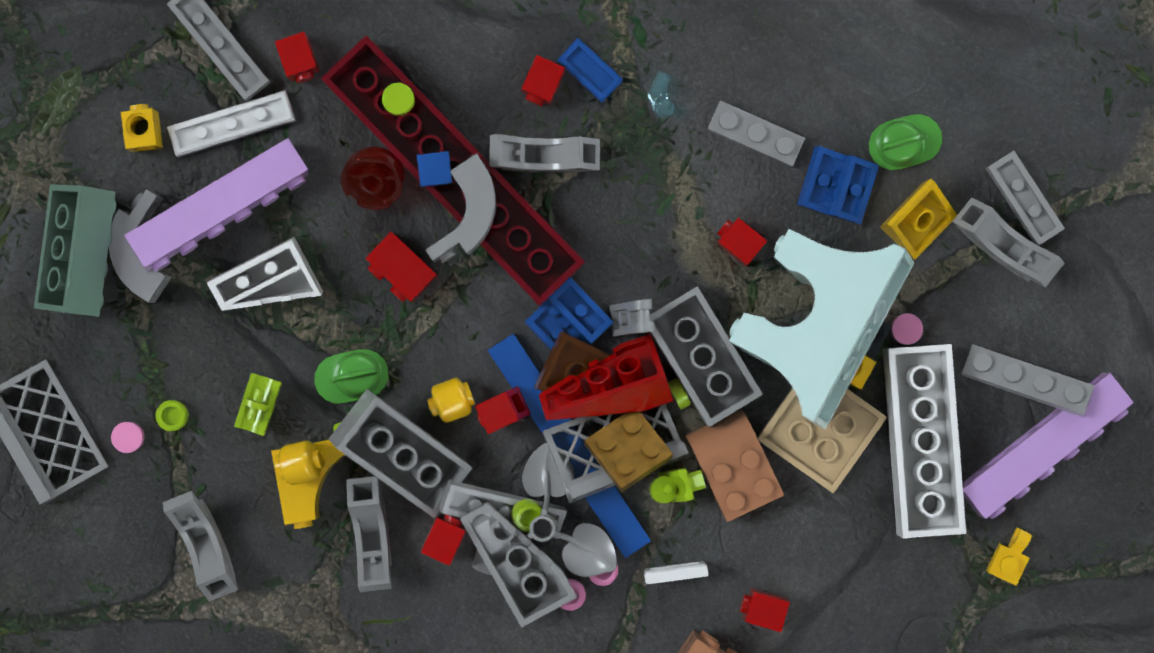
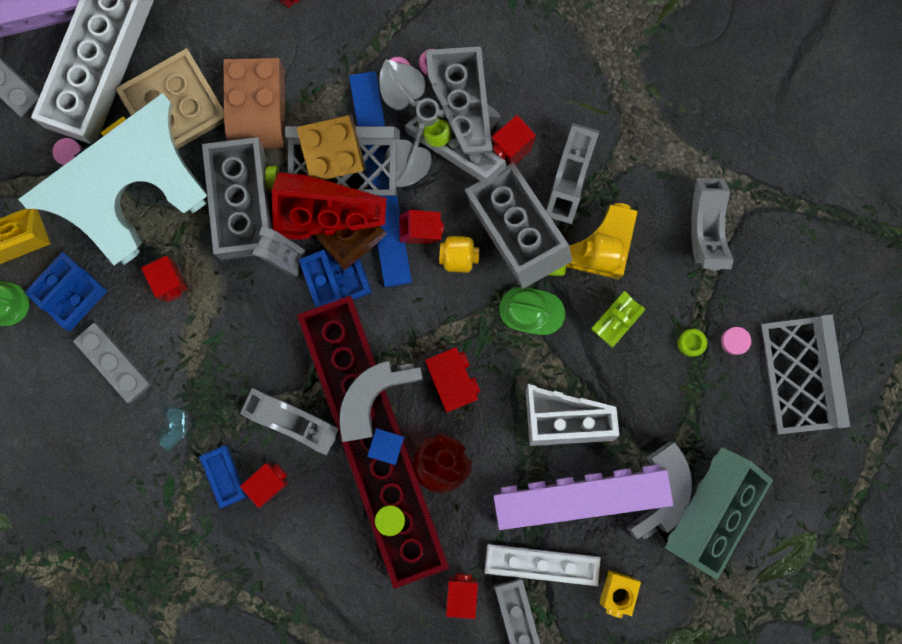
camera: 165 degrees left, 5 degrees down
white tile [644,561,708,584] -> none
lime hips [649,468,706,503] -> none

